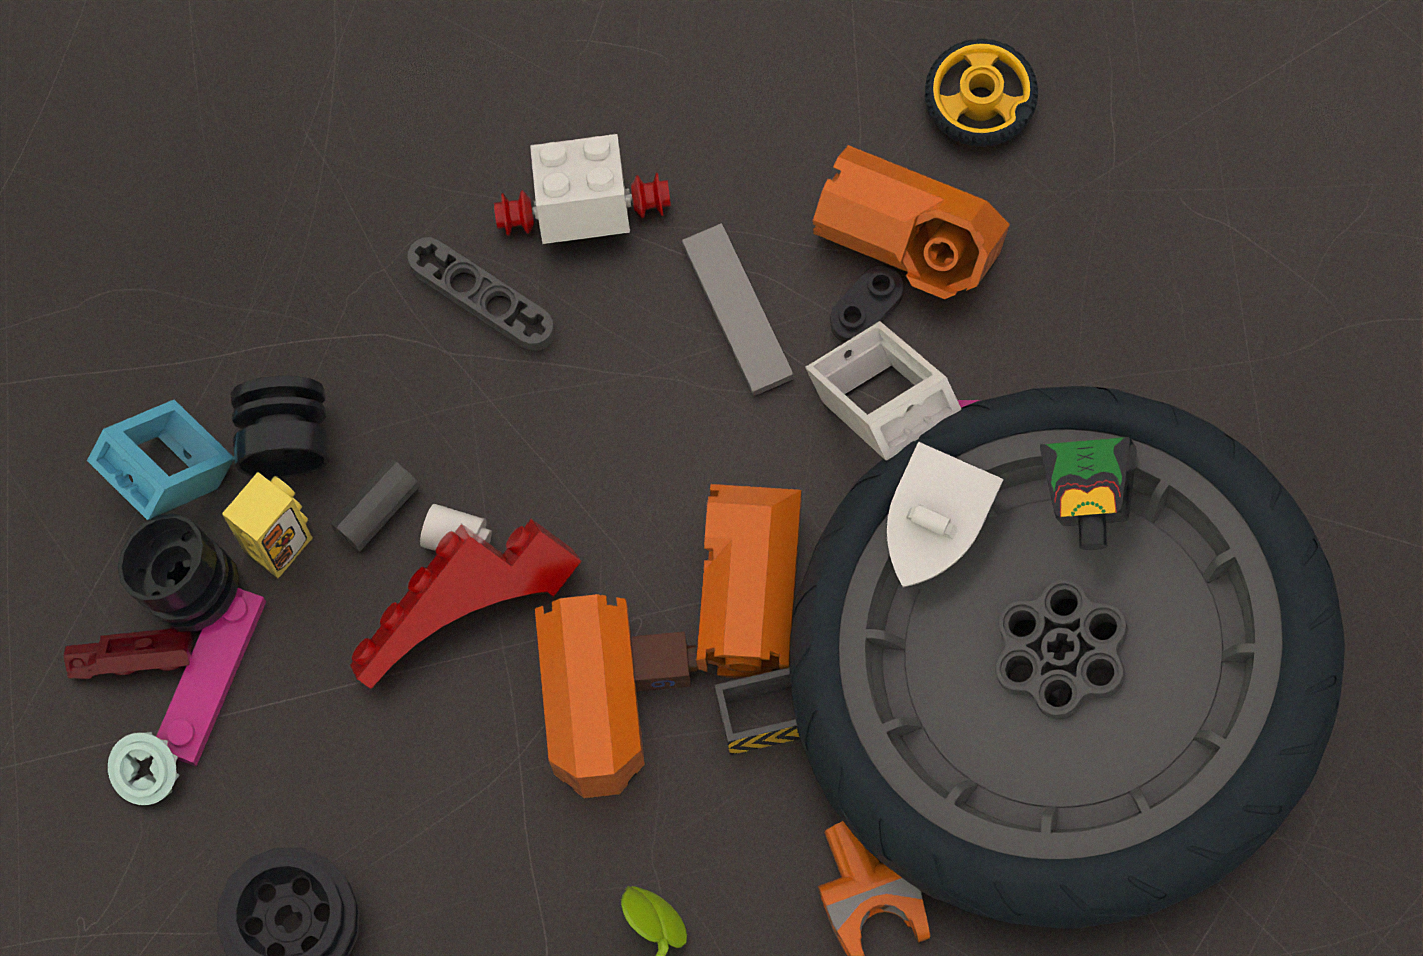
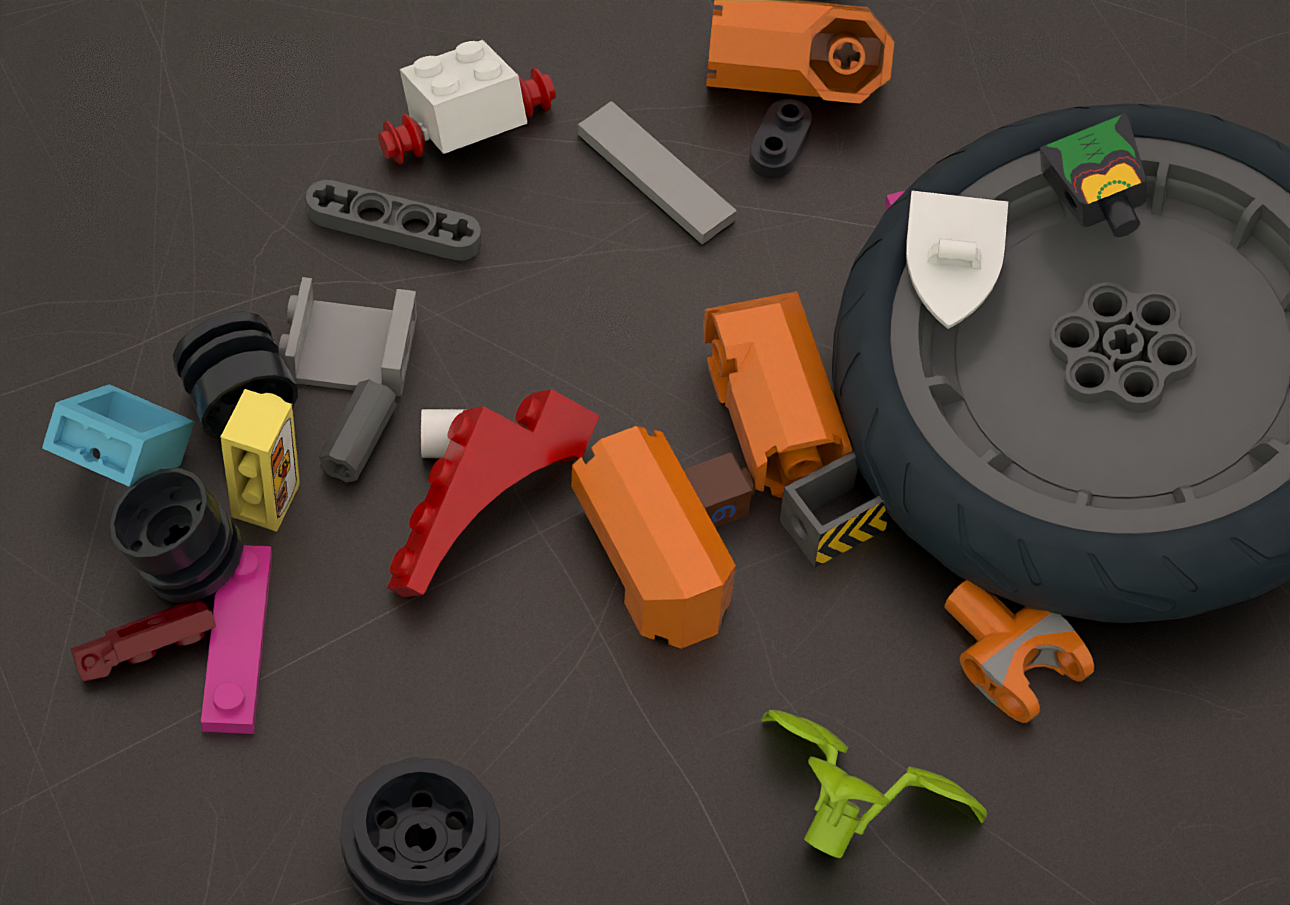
camera: 30 degrees left, 15 degrees down
light aqua gear [108,732,180,805] -> none
white window [805,321,962,461] -> none
none -> light grey panel [279,277,417,397]

